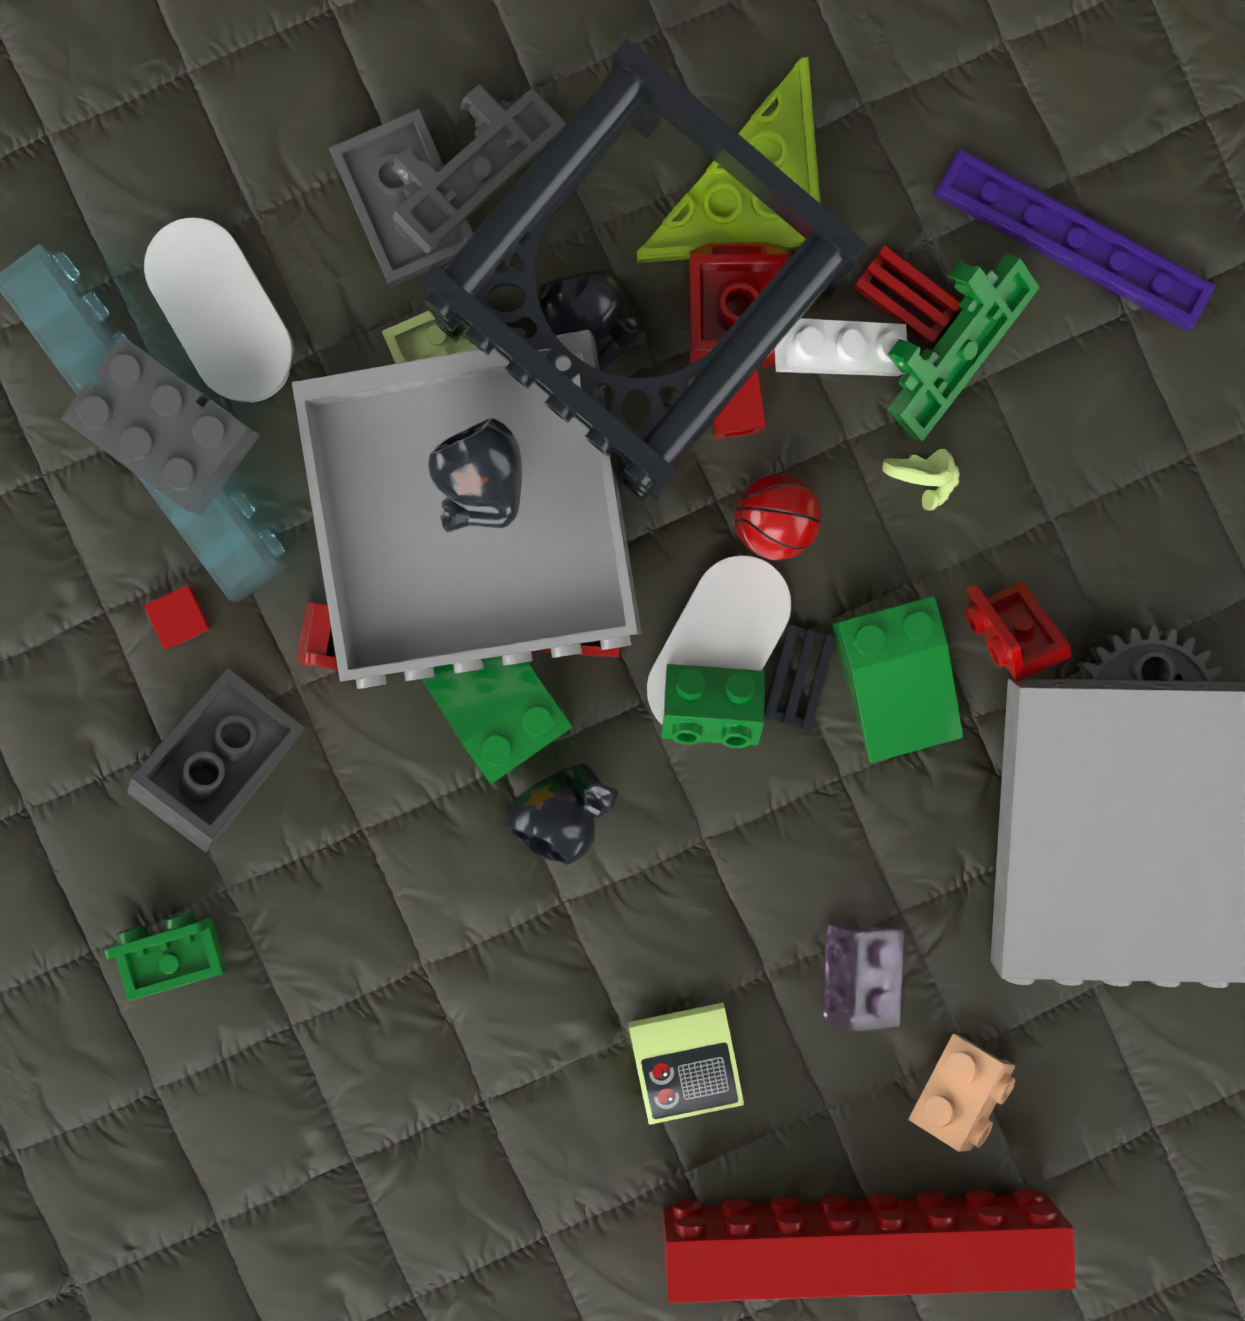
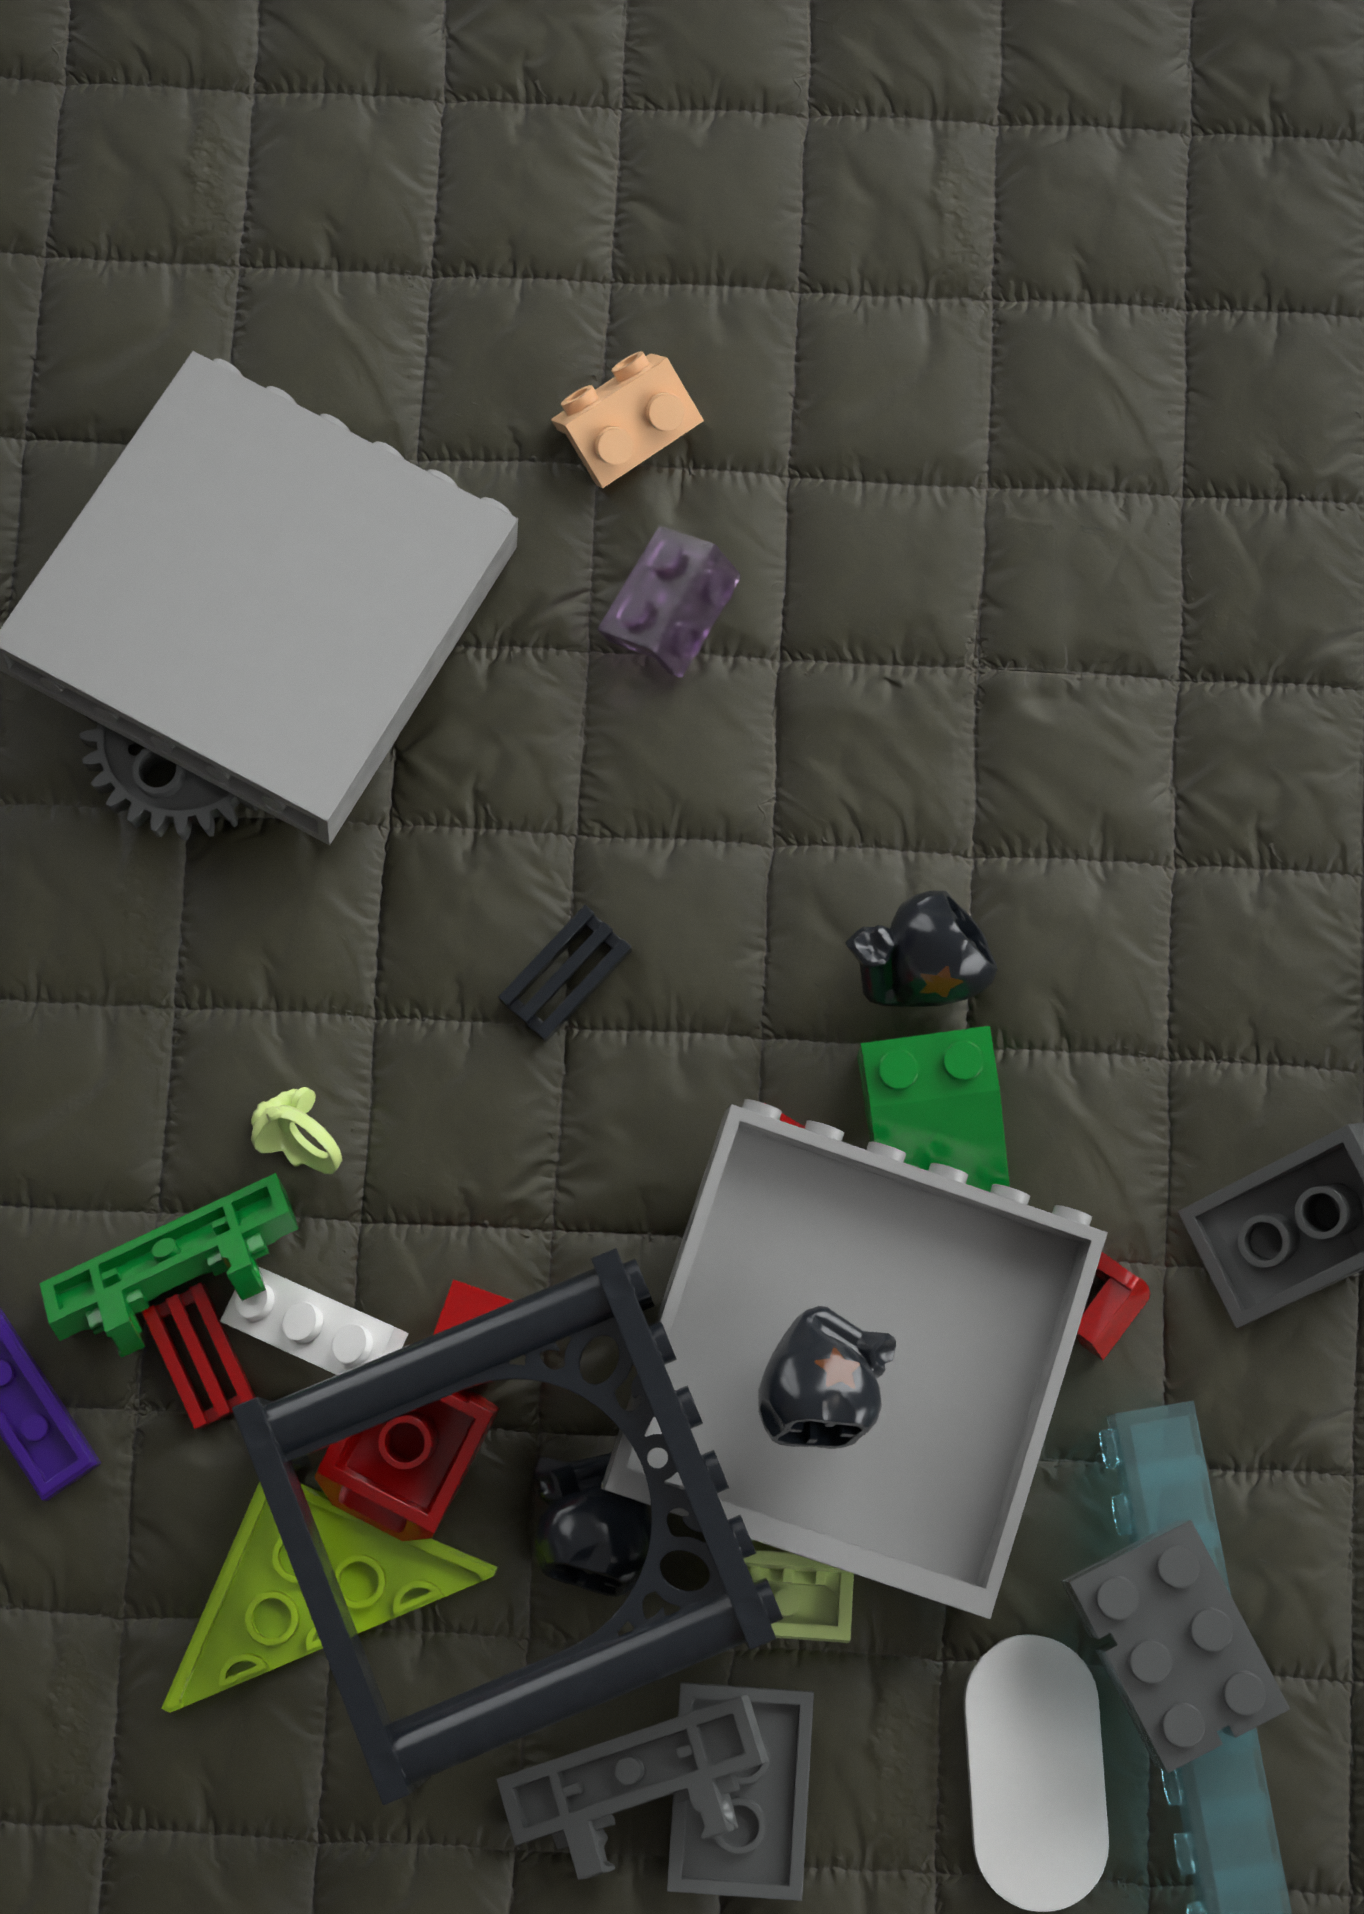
camera: 155 degrees left, 10 degrees down
red tile [143,585,212,650] -> none
slope [628,1003,744,1125] -> none
white tile [647,556,791,724] -> none
green bracket [661,664,765,748] -> none
red brick [663,1189,1076,1303] -> none
red piece [734,473,821,561] -> none
green slope [830,596,963,763] -> none
red bracket [964,581,1071,682] -> none

